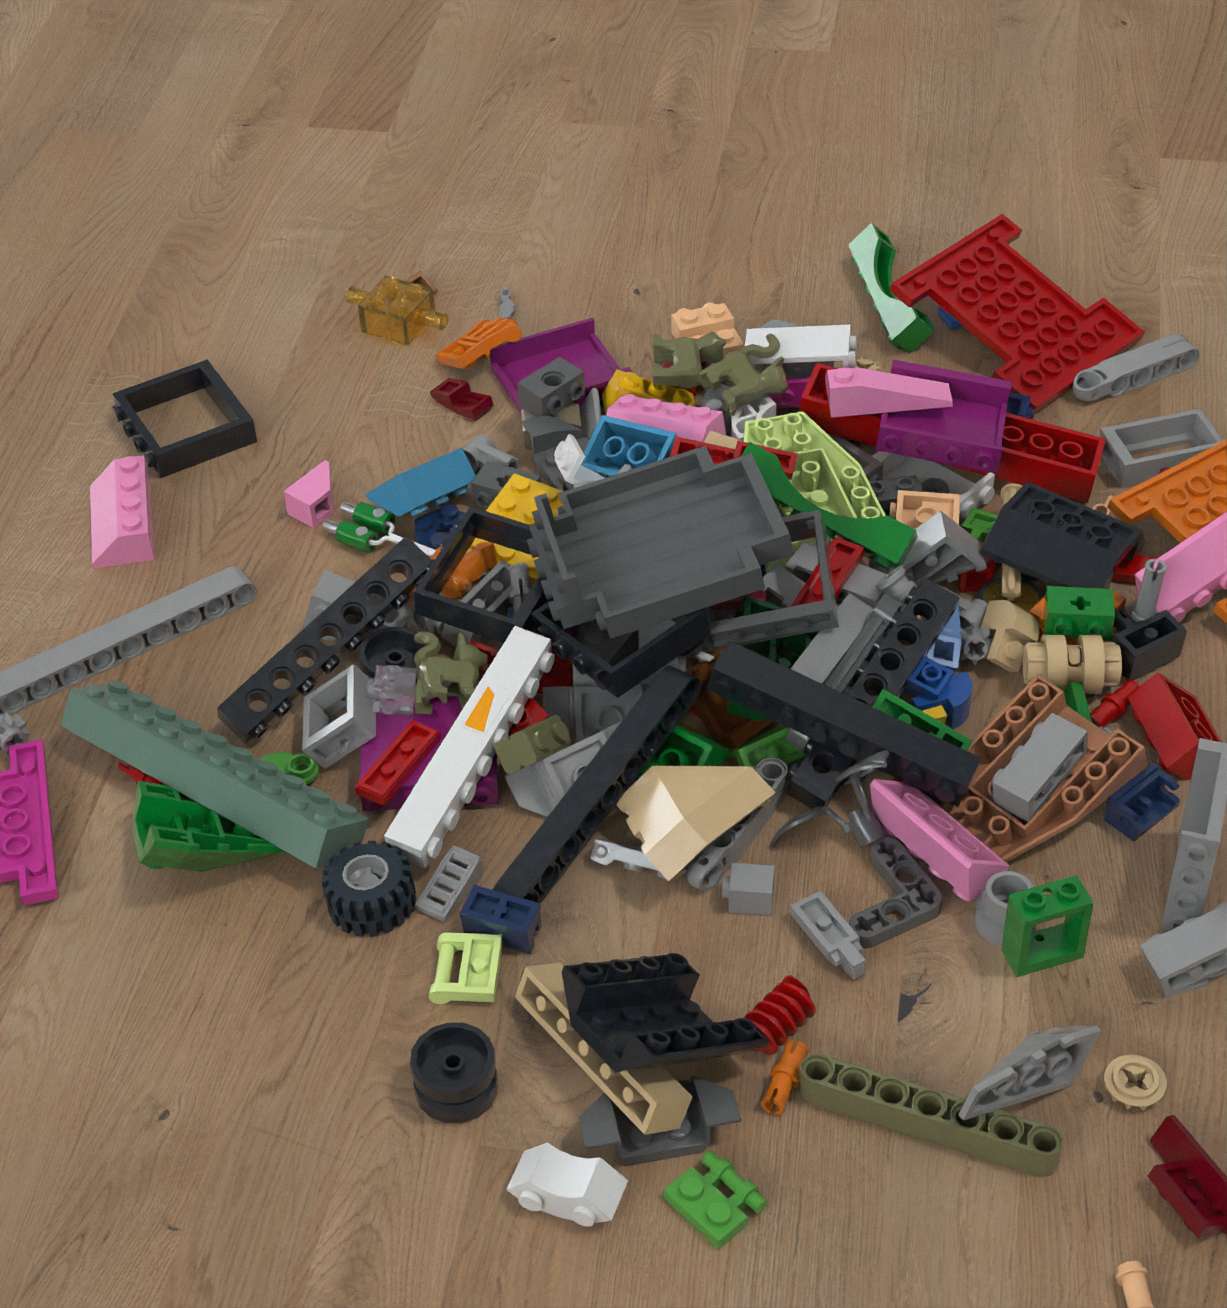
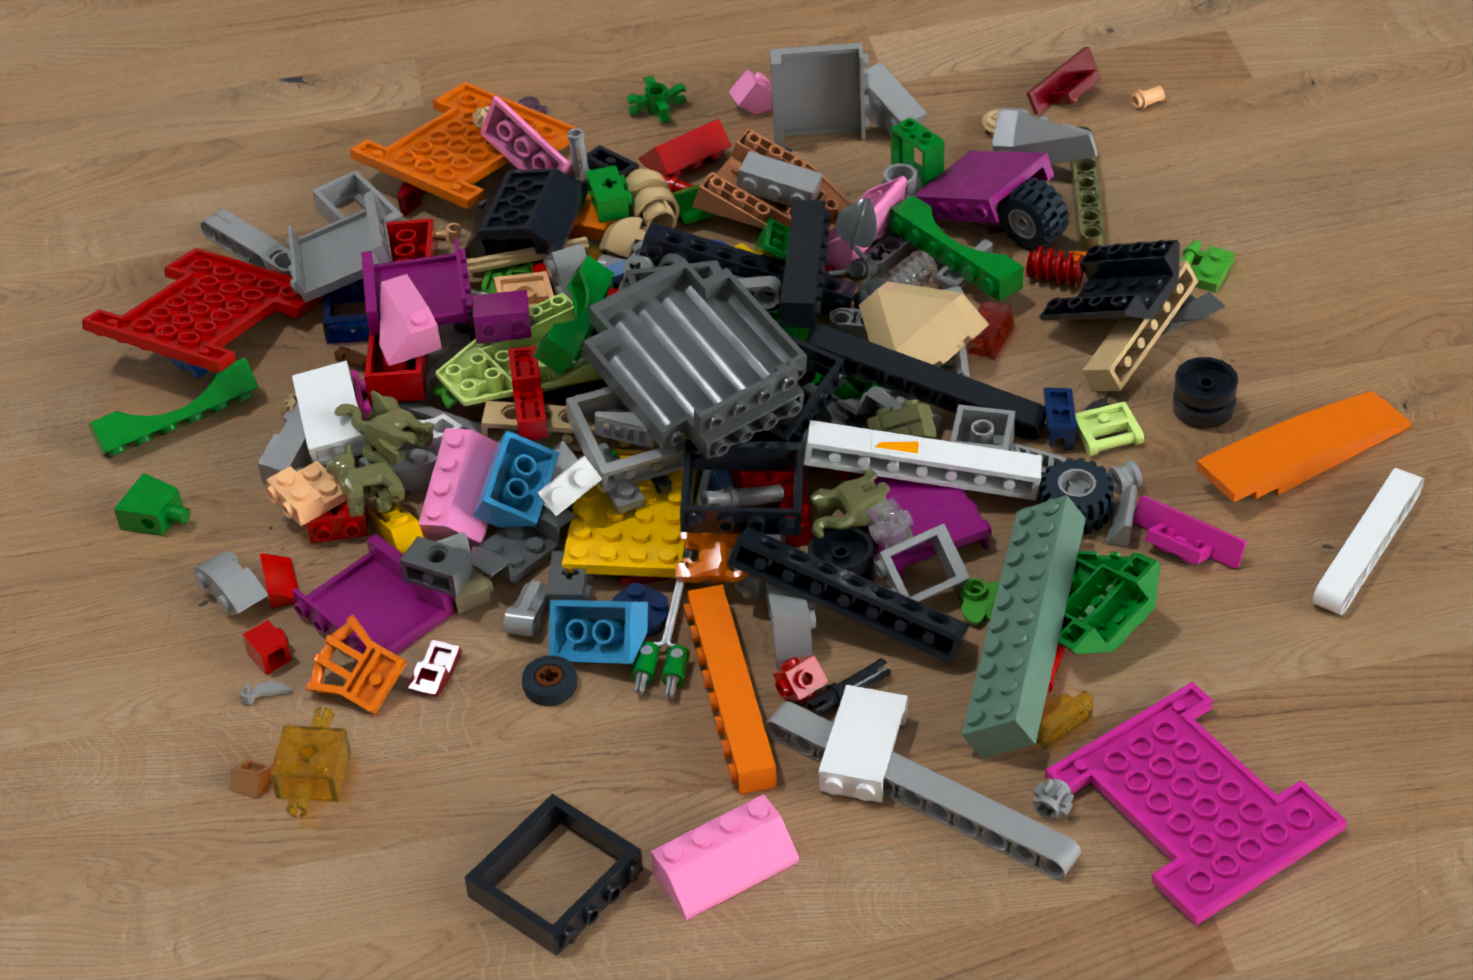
camera: 110 degrees left, 0 degrees up
bright pink slope [283,460,334,528] -> none
red tile [355,720,441,807] -> none
white brick [506,1142,628,1227] -> none
none -> green torso [114,473,190,535]
none -> light grey brick [193,551,268,616]
none -> red brick [242,620,292,675]
none -> red slope [259,553,298,609]
none -> light grey panel [286,190,393,303]
none -> magenta panel [472,290,532,343]
none -> black bush [522,655,577,706]
none -> orange brick [683,584,777,794]
none -> red brick [772,655,829,704]
none -> black pin [805,658,891,716]
none -> white panel [818,685,908,803]
none -> clear piece [881,251,938,287]
none -> green arch [890,195,1024,302]
none -> magenta panel [914,151,1055,223]
none -> light grey brick [950,405,1015,451]
none -> clear red hinge [969,302,1015,360]
none -> black wheel [997,178,1070,251]
none -> clear yellow panel [1036,690,1093,750]
none -> light grey slope [1106,485,1137,547]
none -> light grey wheel [1107,460,1143,495]
none -> dark pink bracket [1133,495,1247,568]
none -> orange slope [1196,391,1411,503]
none -> white beam [1312,468,1424,615]

